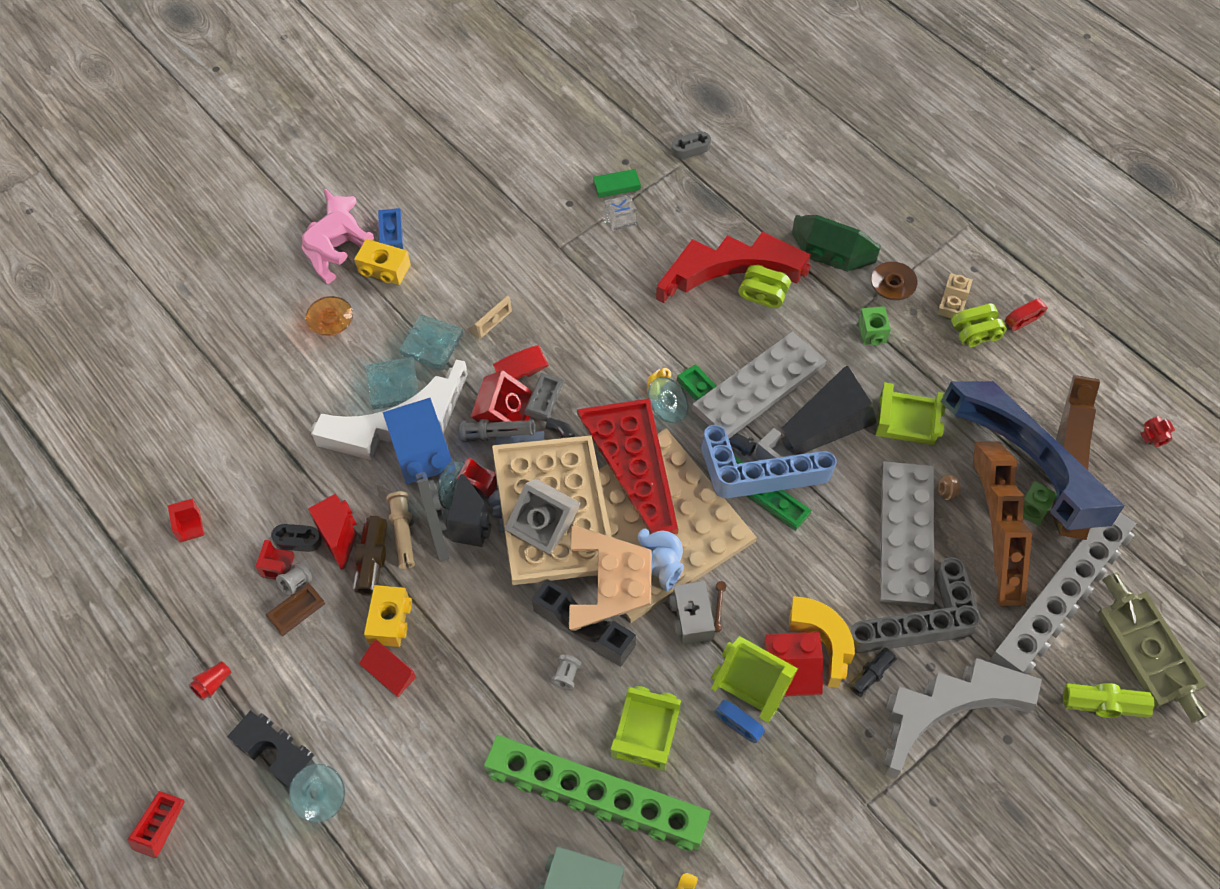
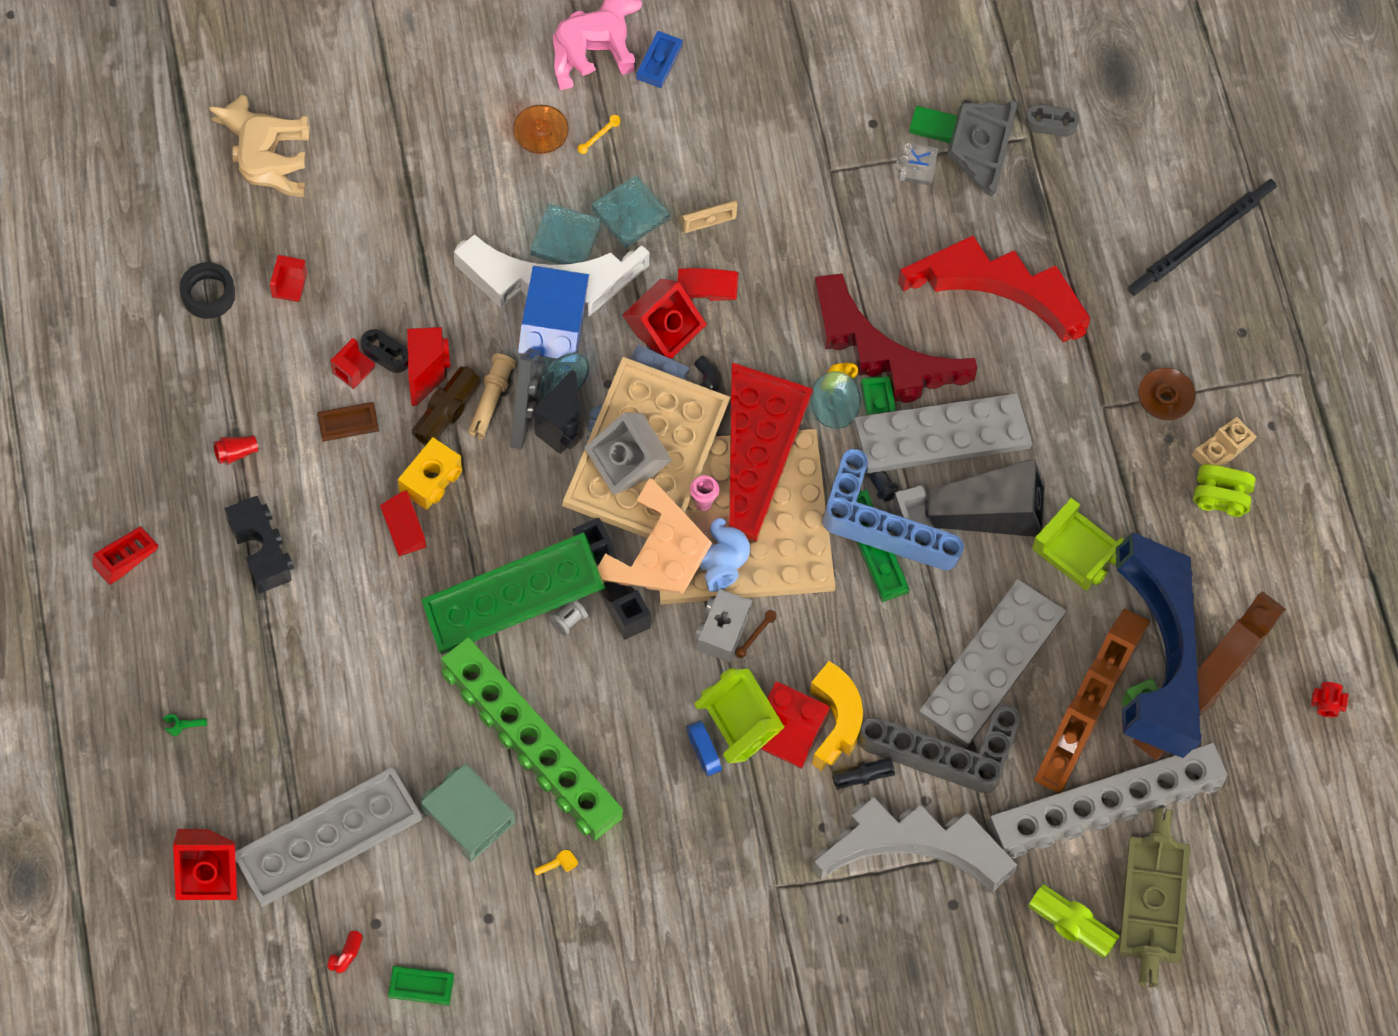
camera: 25 degrees right, 5 degrees up
light grey bush [276,562,312,596] -> none
clear light blue dish [289,764,345,823] -> none
yellow brick [354,239,411,285] -> none
red panel [457,458,497,498] -> none
dark grey pin [459,419,535,442] -> none
dark grey plate [525,373,564,422] -> none
lime panel [611,686,681,771] -> none
lime brick [738,265,791,308] -> none
dark green wedge [792,215,881,272] -> none
bright green brick [858,306,891,345] -> none
medium nougat plate [938,475,961,500] -> none
red beam [1005,298,1048,331] -> none
none -> black tyre [180,262,235,319]
none -> tan animal [209,95,310,197]
none -> green plate [421,532,605,655]
none -> yellow hinge [577,115,621,154]
none -> bright pink cone [690,475,719,511]
none -> dark red arch [813,273,977,403]
none -> dark grey wing [947,101,1018,196]
none -> black axle [1128,179,1277,296]

